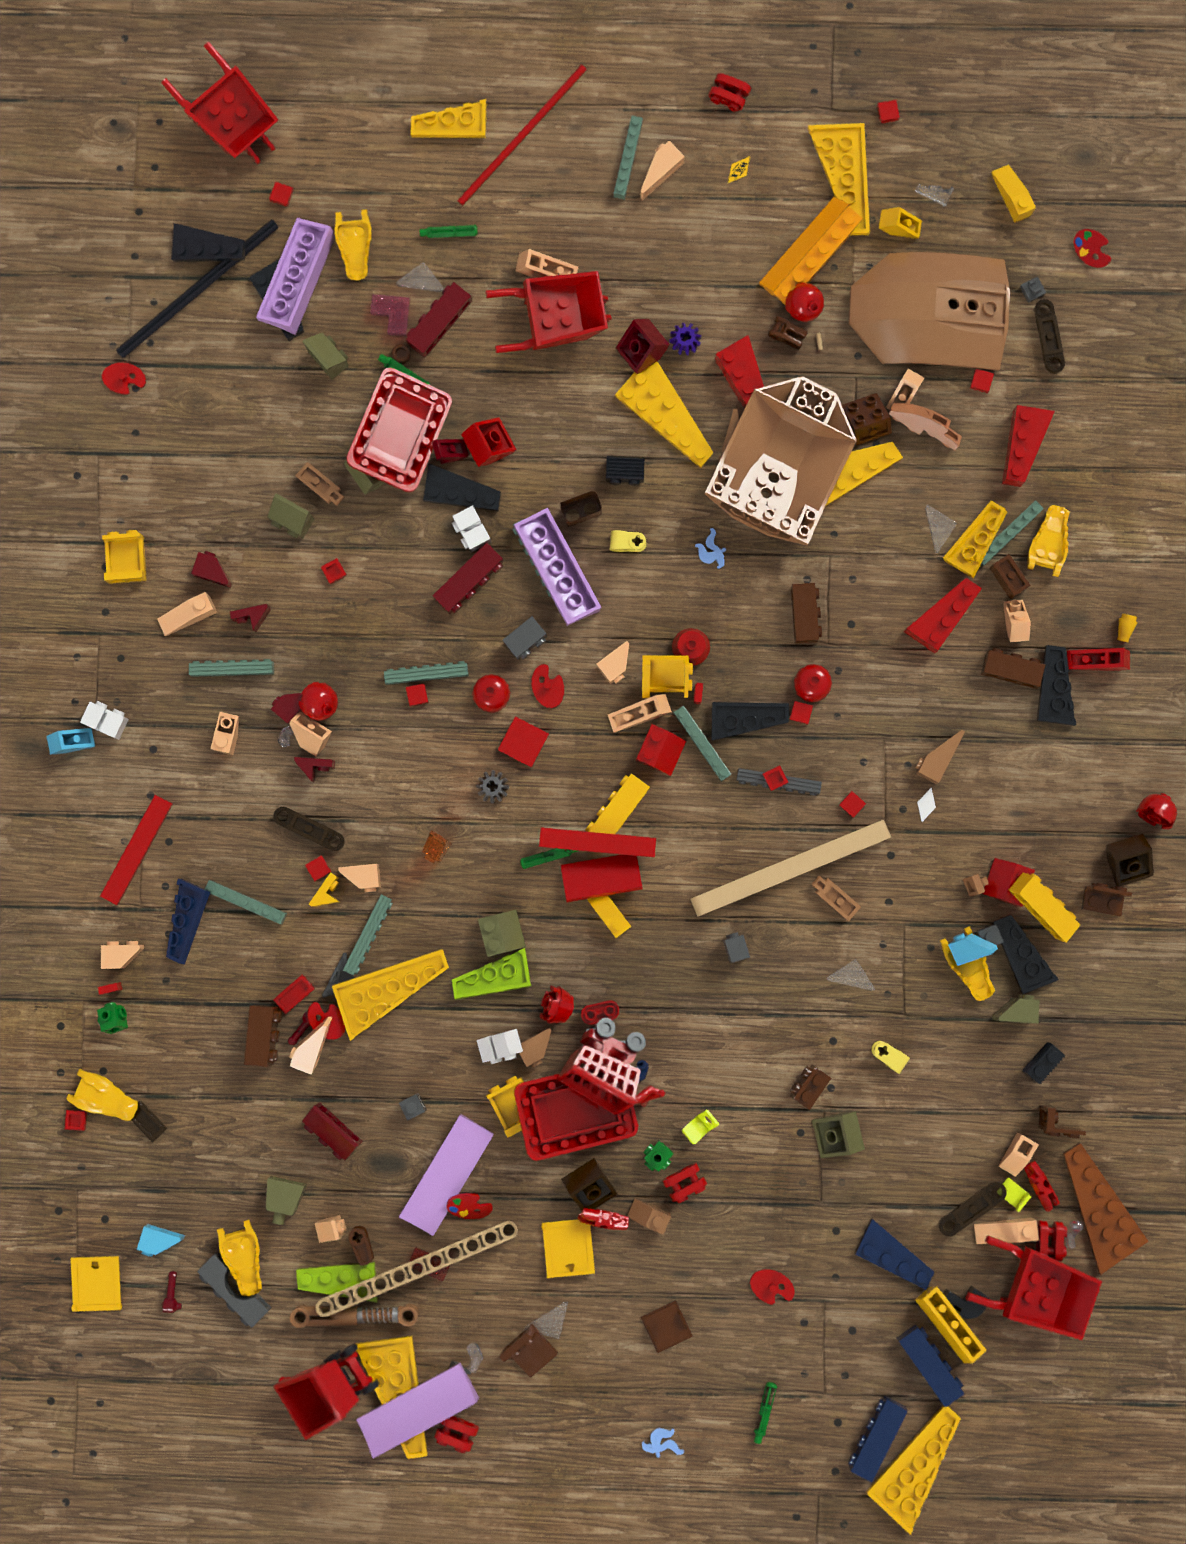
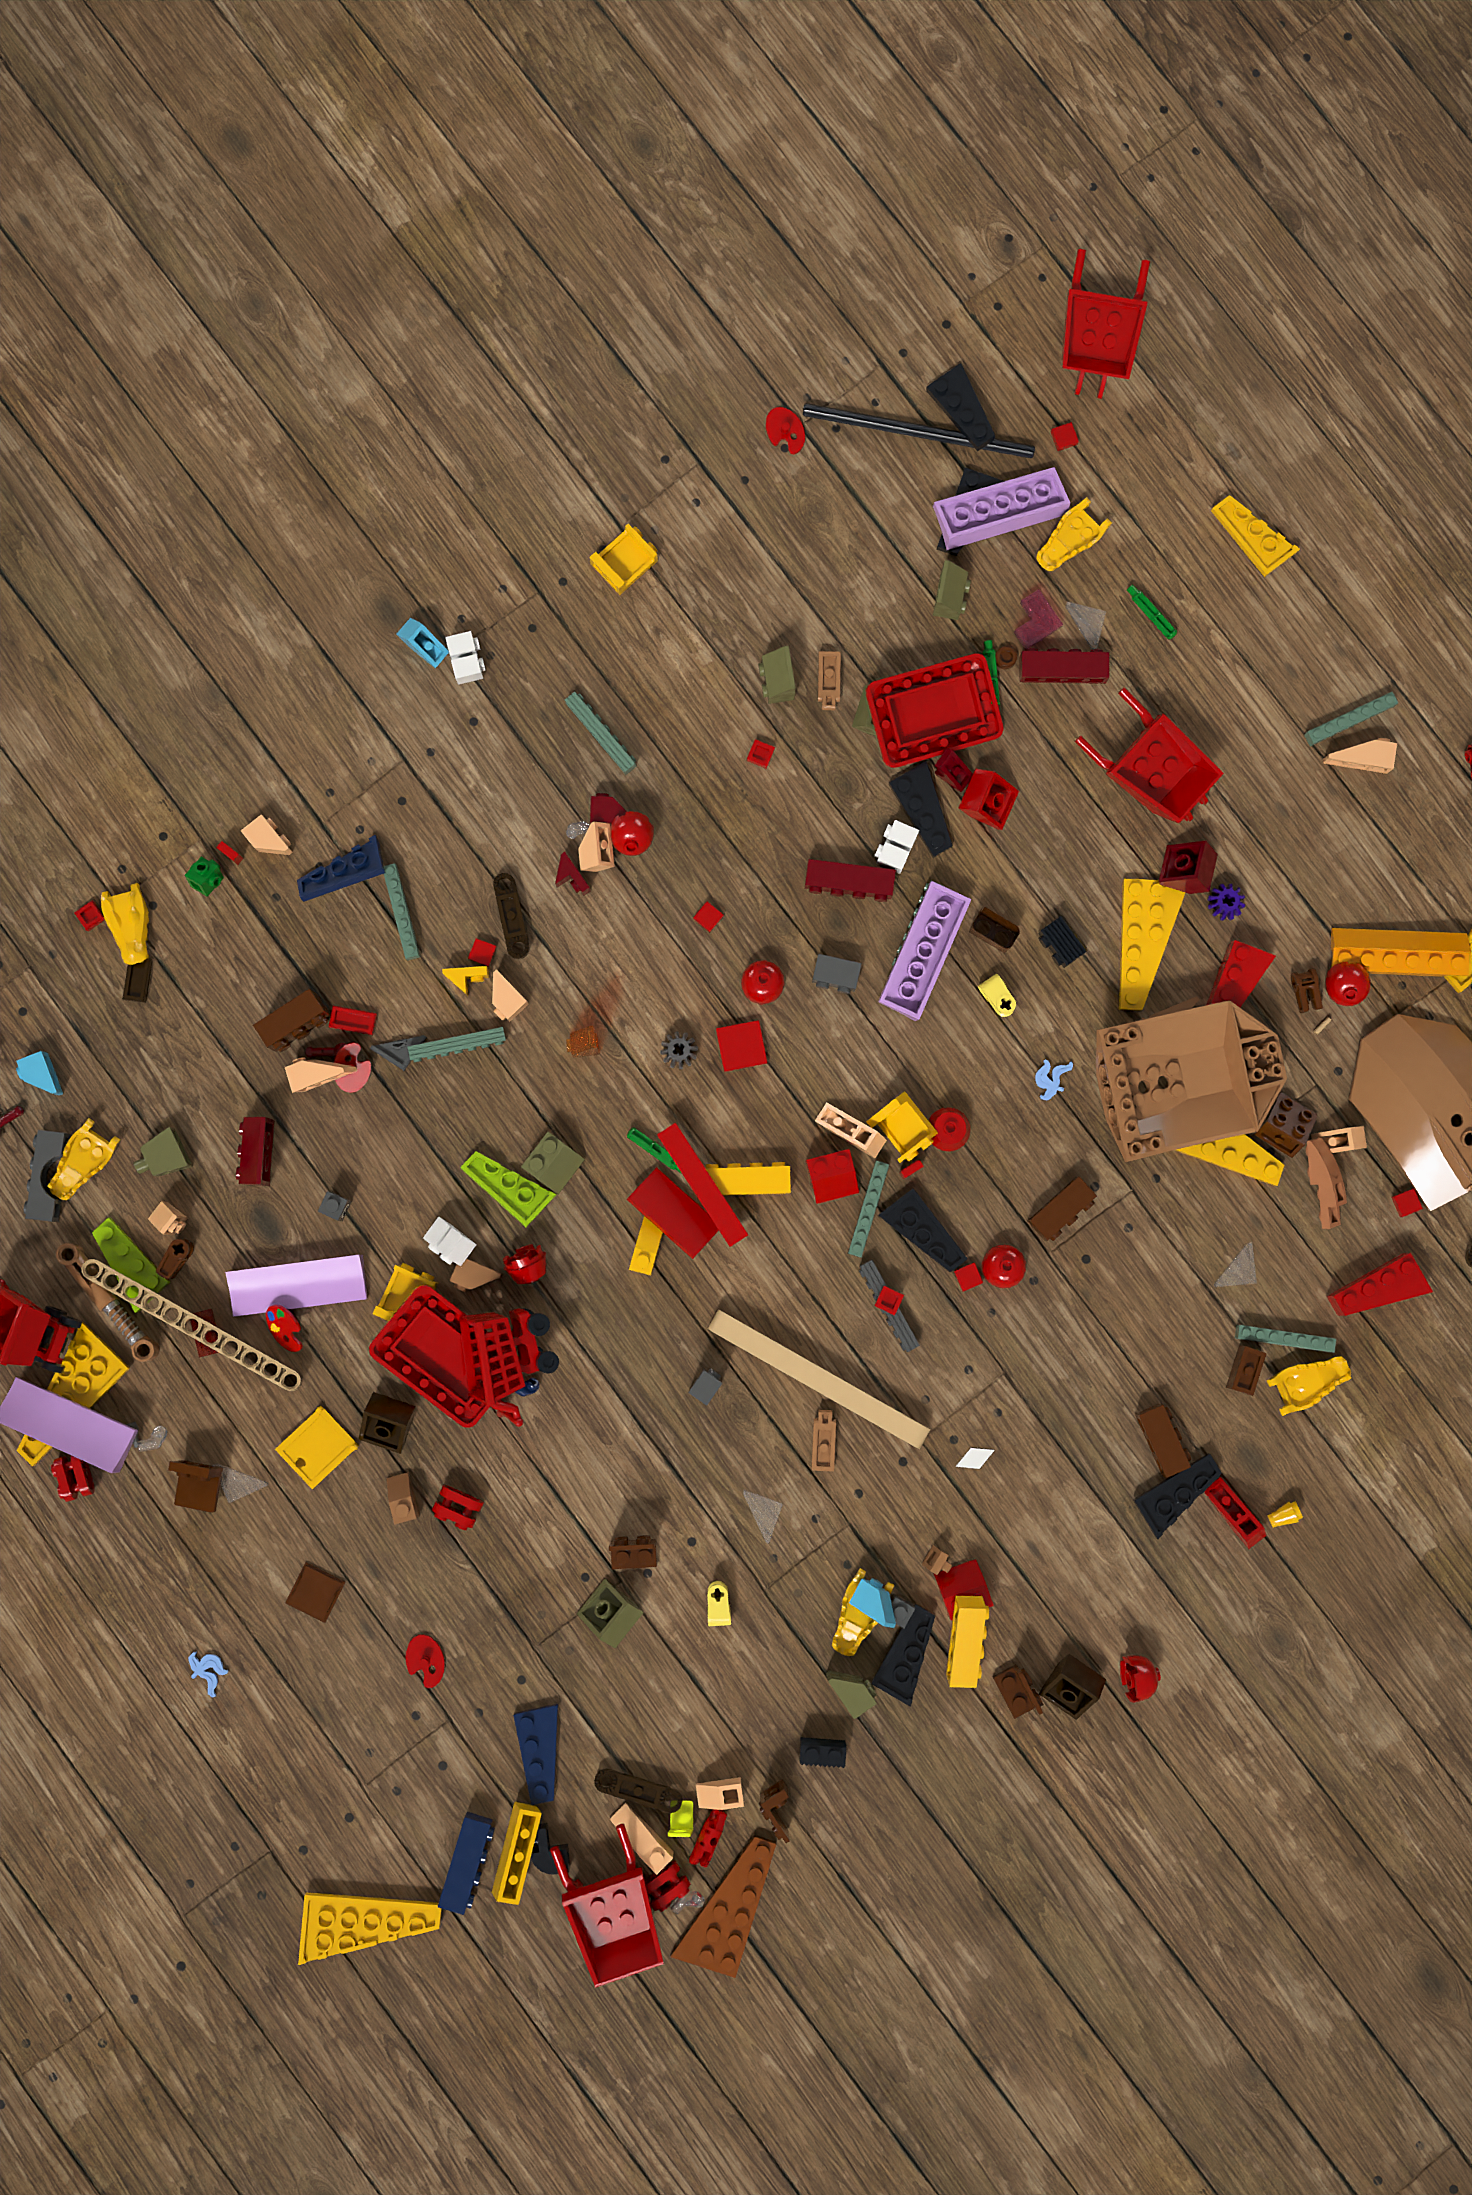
camera: 40 degrees right, 0 degrees up
red tile [100,795,173,905] -> none
light nougat slope [157,592,217,636] -> none
dark red slope [191,551,232,588] -> none
light nougat slope [211,712,239,755] -> none
dark red slope [230,604,271,632] -> none
yellow wing [332,949,449,1041] -> none
sand green piece [384,661,469,685] -> none
red piece [457,65,587,206] -> none
light nougat slope [516,249,578,278] -> none
red piece [531,664,564,708] -> none
red hinge [578,1208,629,1230] -> none
red brick [581,1000,619,1025] -> none
light nougat slope [596,641,629,684] -> none
green brick [643,1139,674,1172] -> none
neon yellow bracket [682,1110,719,1145] -> none
yellow sticker [728,157,750,183] -> none
green piece [753,1382,777,1444] -> none
red tile [838,791,866,818] -> none
dark blue brick [848,1395,908,1482] -> none
red wedge [904,578,982,654] -> none
medium nougat slope [915,730,965,784] -> none
yellow wing [943,501,1007,579] -> none
light nougat slope [1004,600,1031,642] -> none

